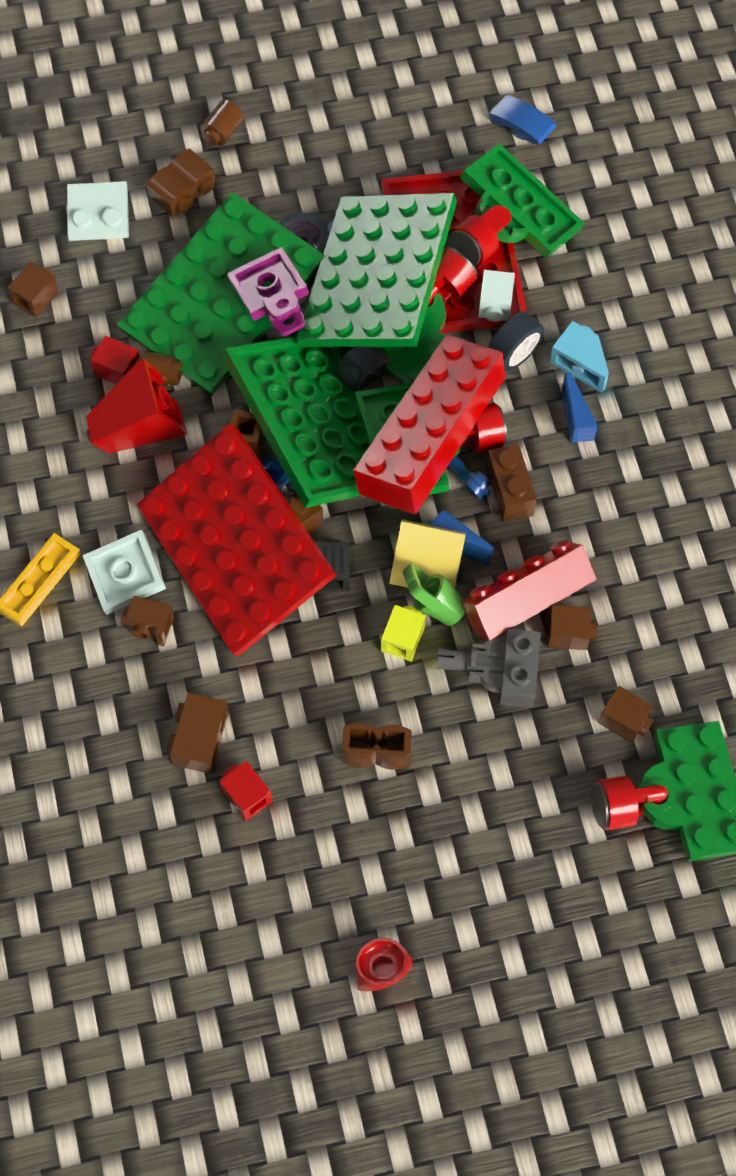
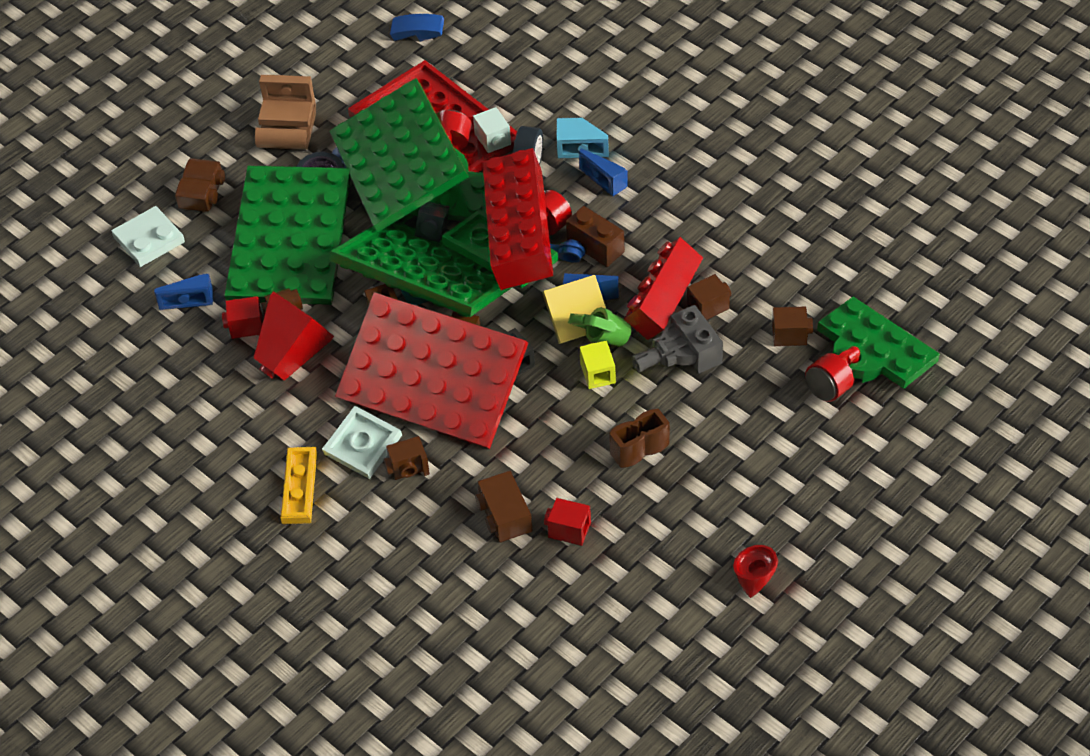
camera: 30 degrees left, 15 degrees down
reddish brown brick [7,262,58,318] -> none
reddish brown brick [200,100,244,146] -> none
plate [227,247,309,336] -> none
green plate [446,143,585,268] -> none
none -> blue slope [154,274,213,310]
none -> medium nougat piece [255,75,316,150]

